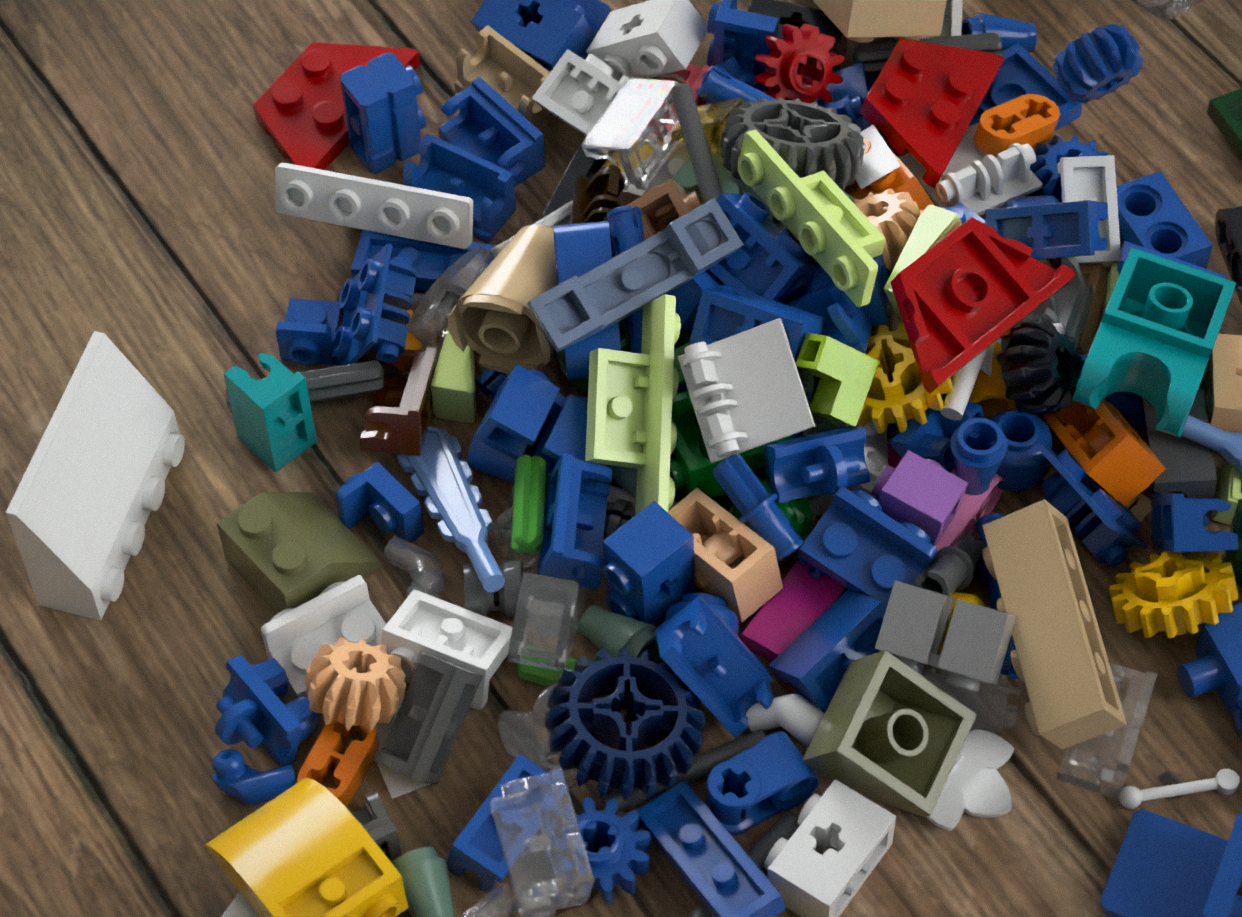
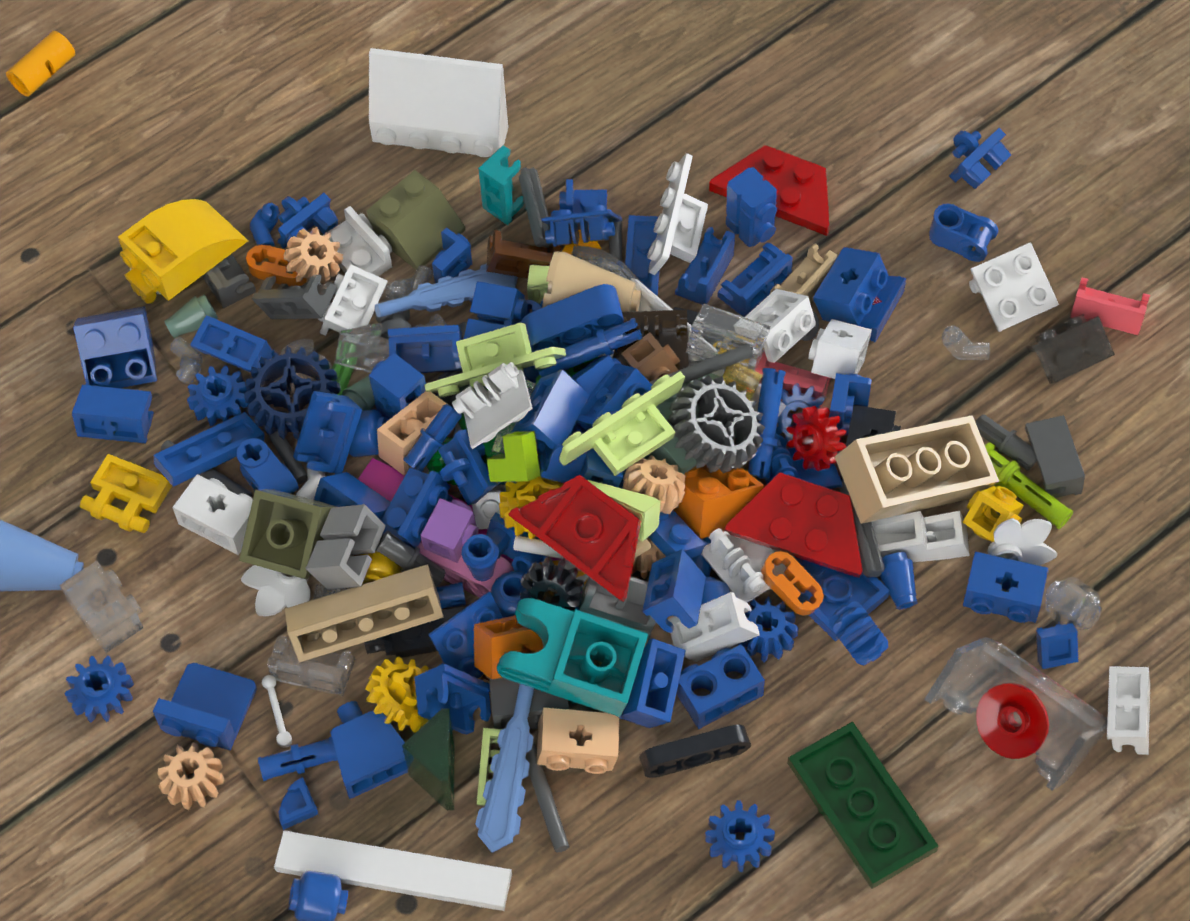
camera: 85 degrees right, 5 degrees up
clear hinge [490,768,595,917] -> none
bright green axle [511,454,546,555] -> none
sand blue slope [527,198,744,352] -> none
white sticker [855,124,901,189] -> none

